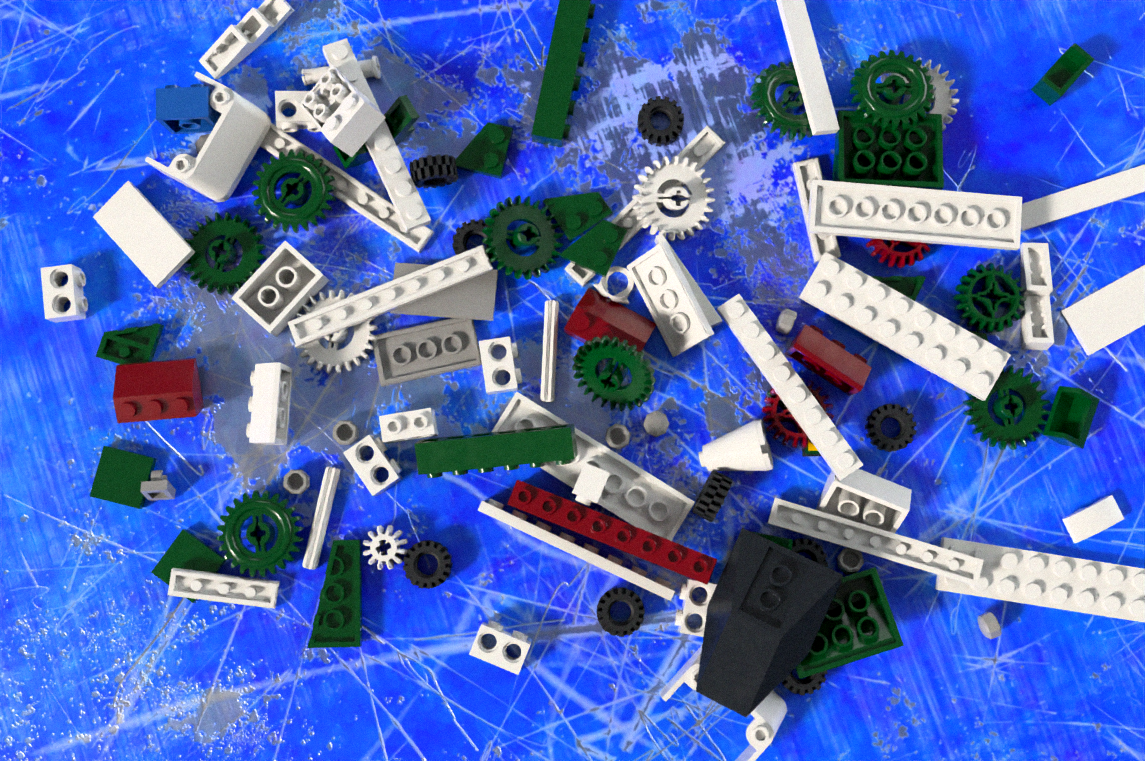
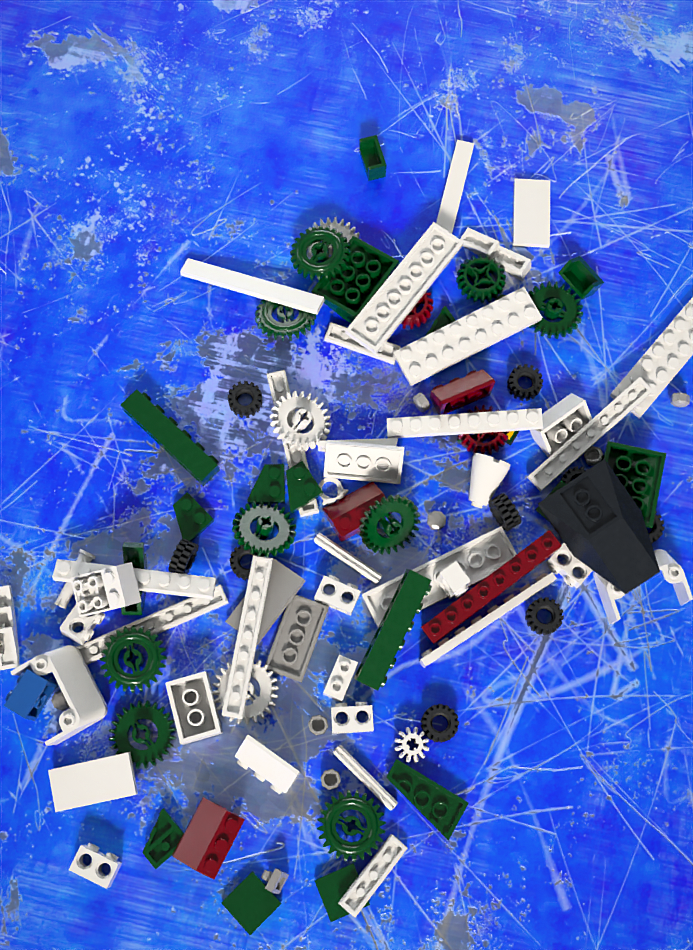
camera: 65 degrees left, 10 degrees down
white brick [469,620,531,675] -> none
light grey tile [605,424,631,450] -> none
white slope [1062,495,1124,543] -> none

